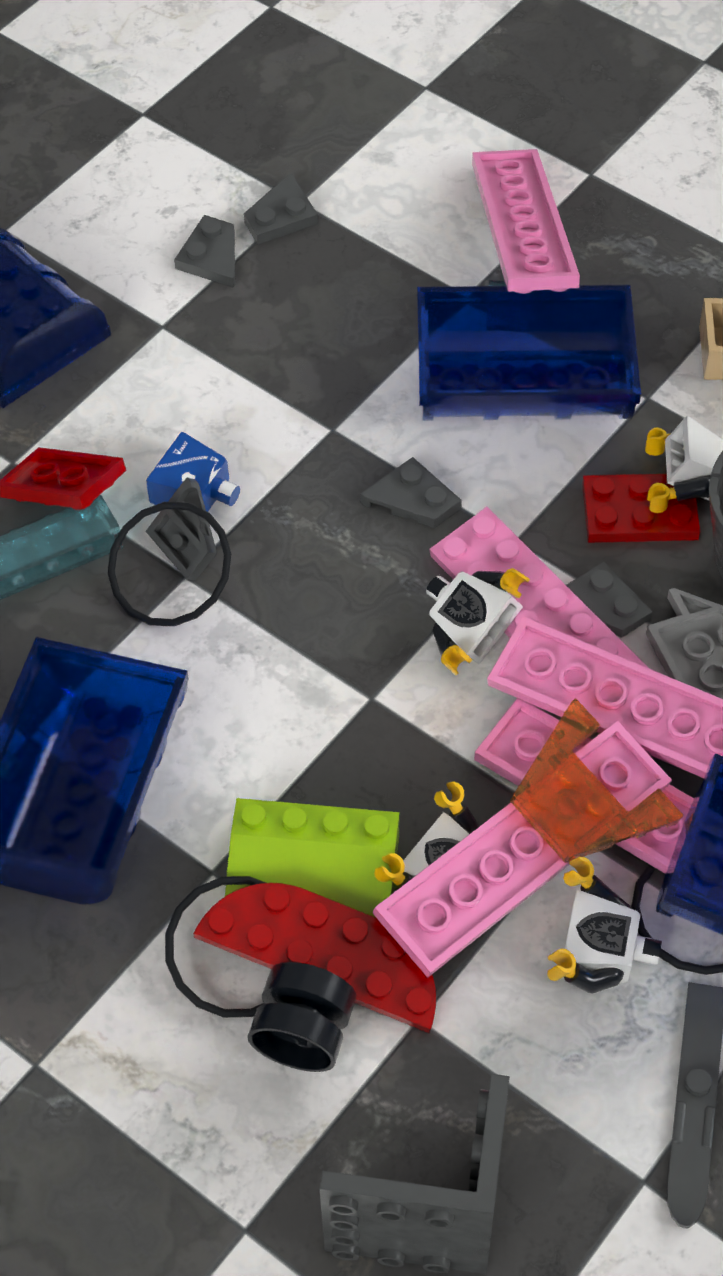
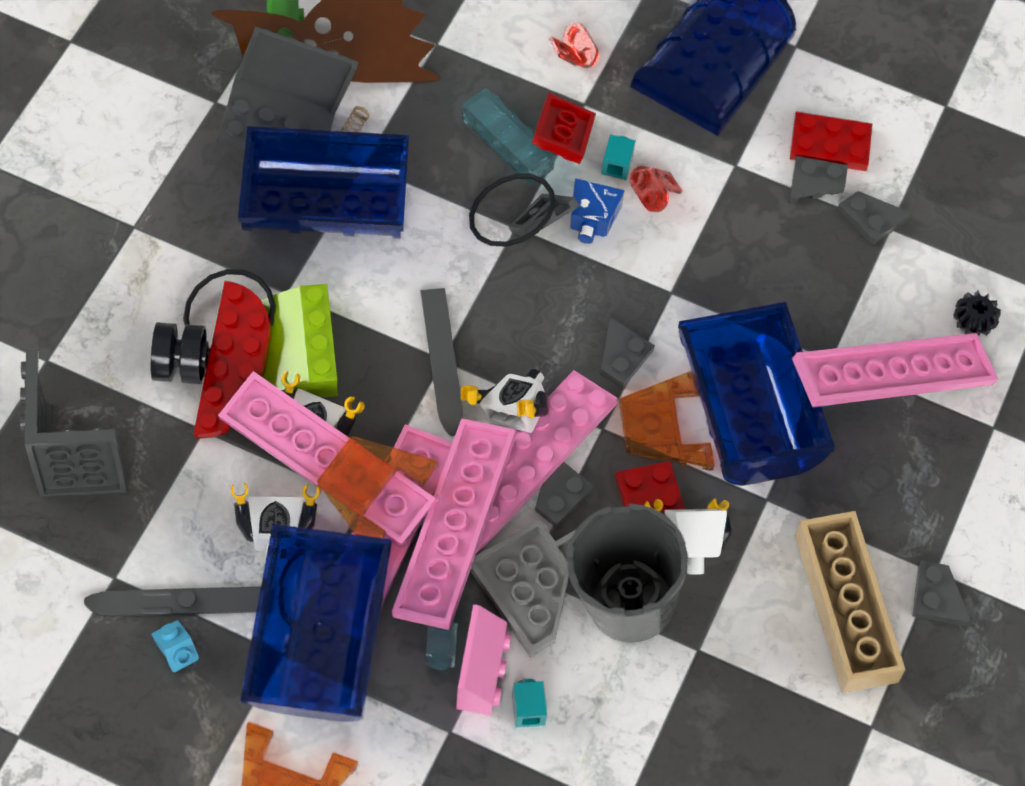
camera: 70 degrees right, 5 degrees up
none -> dark grey piece [420,288,463,436]
none -> teal brick [601,134,636,180]
none -> clear orange wing [619,369,714,470]
none -> clear red bracket [630,166,682,213]
none -> red plate [789,111,873,171]
none -> black gear [953,291,1001,336]

